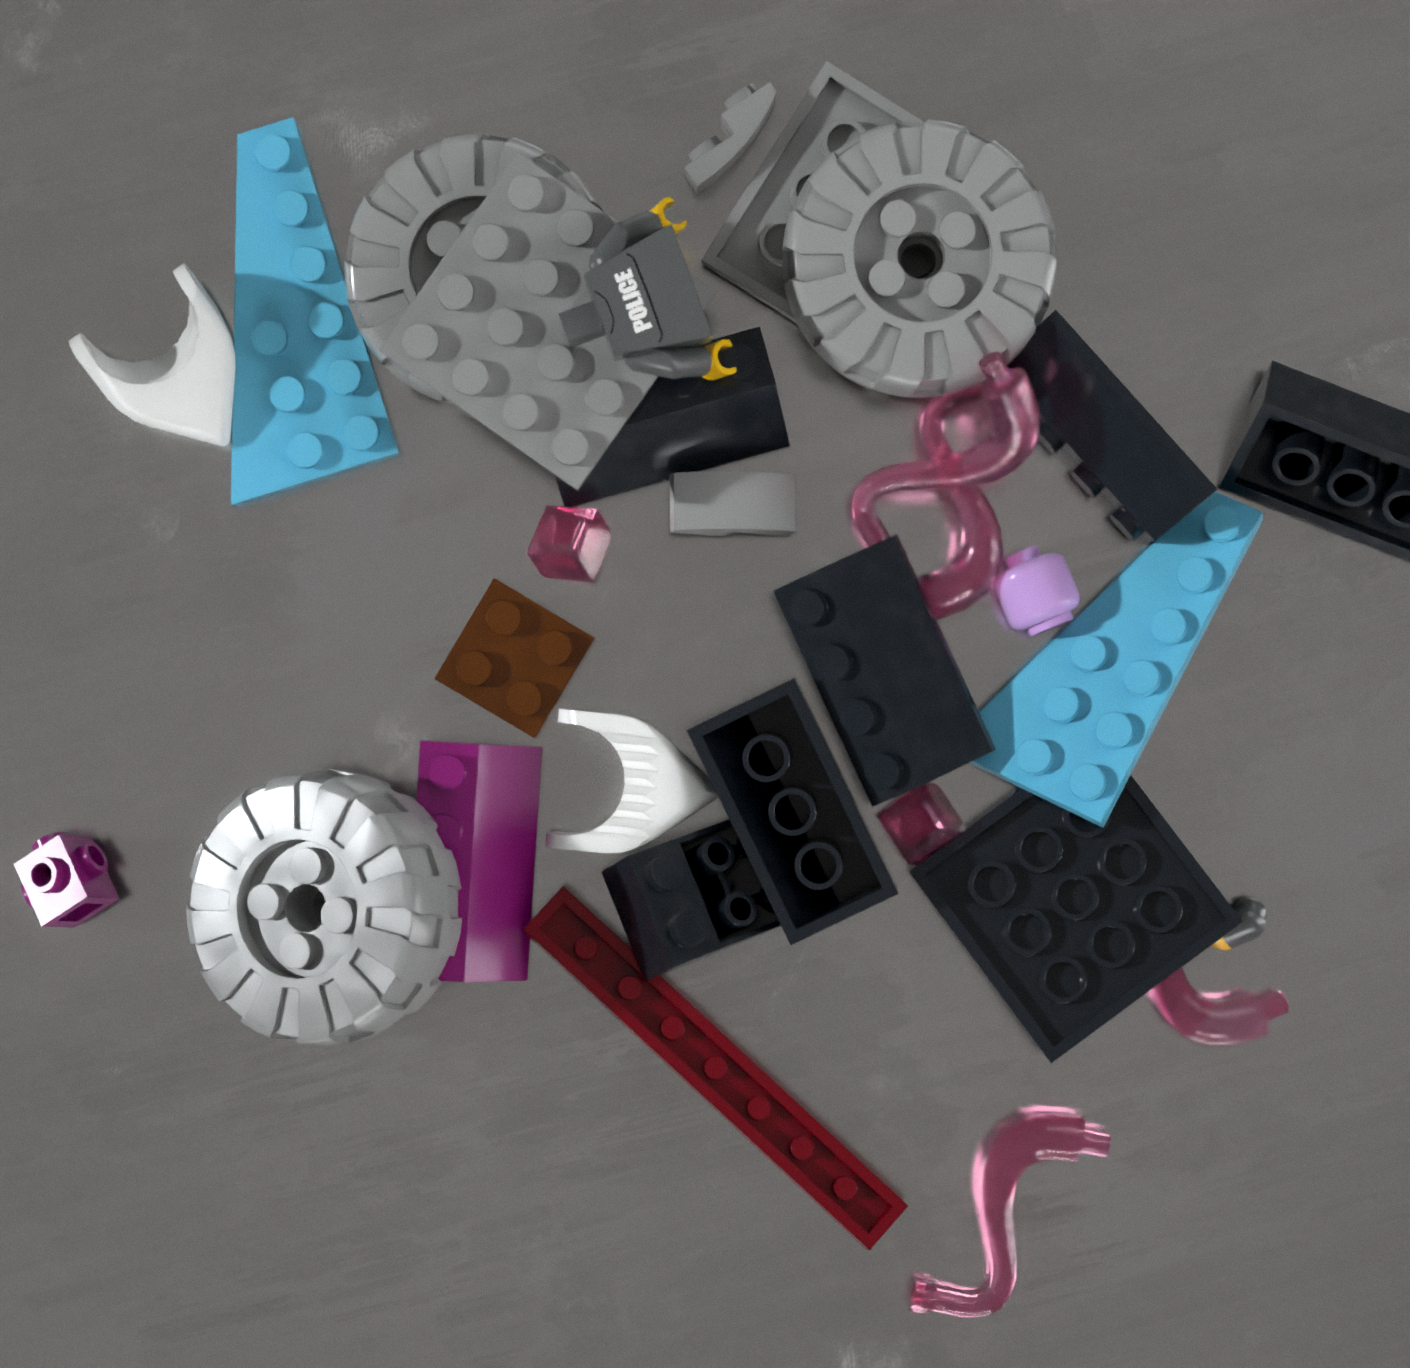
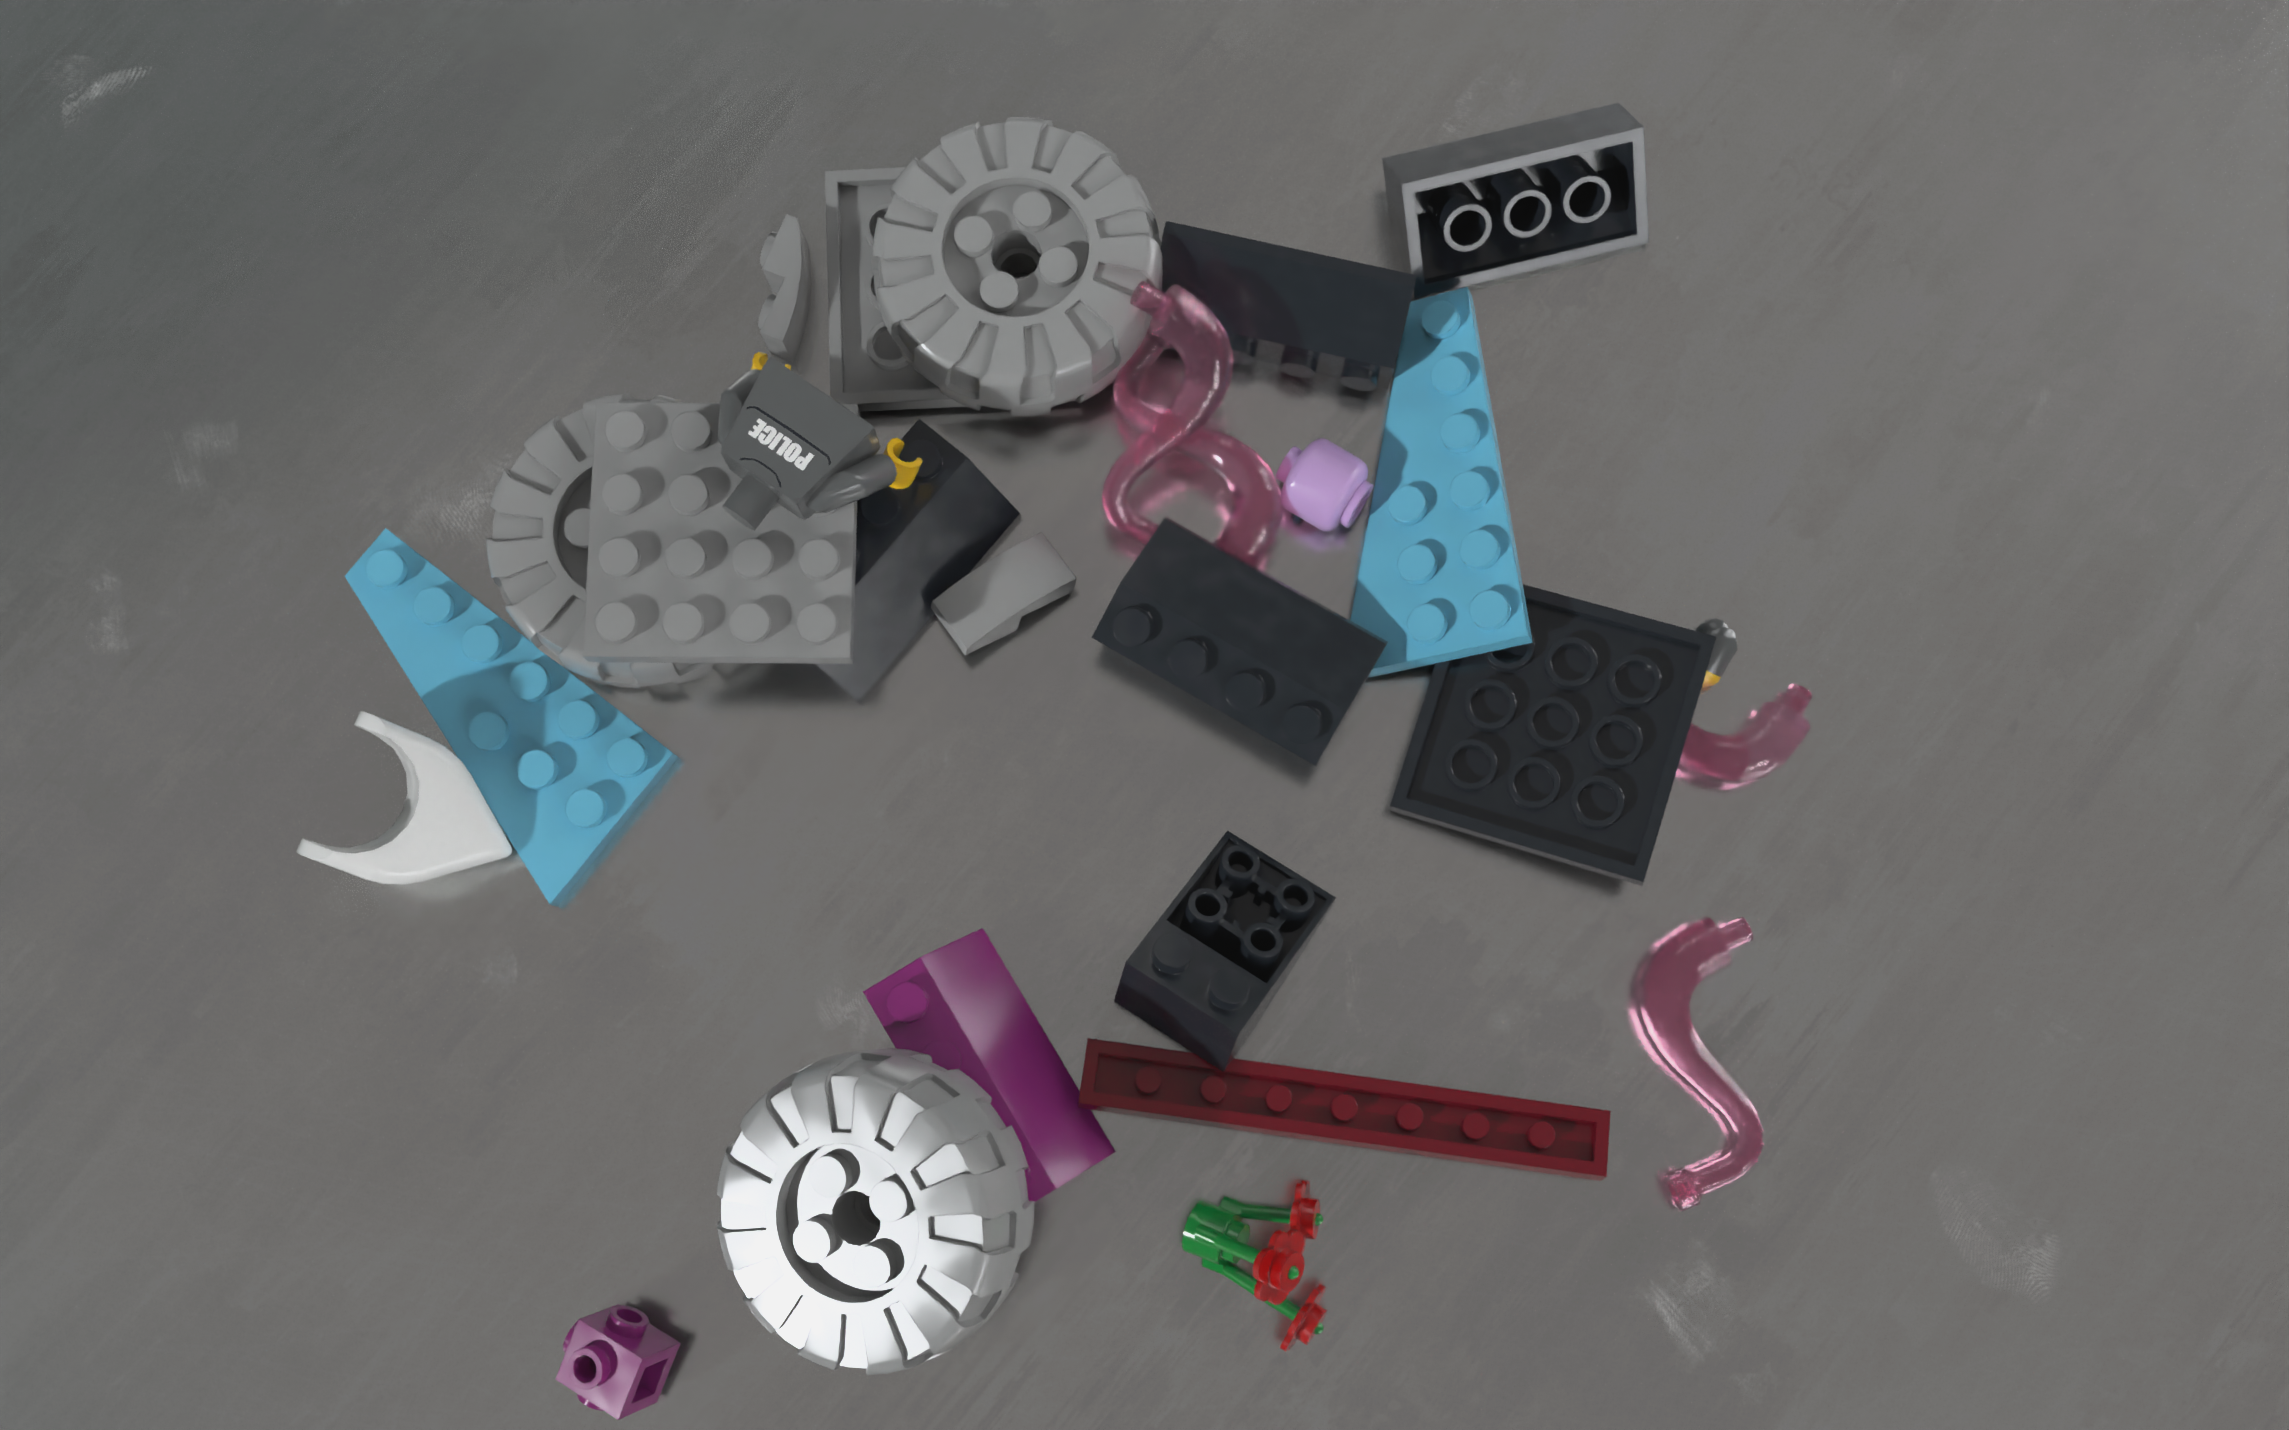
camera: 30 degrees left, 10 degrees down
reddish brown plate [434,578,596,739] -> none
clear pink slope [526,505,612,582] -> none
white animal [545,708,718,853] -> none
black slope [686,677,898,945] -> none
clear pink slope [878,783,967,865] -> none
none -> plant [1182,1180,1328,1352]

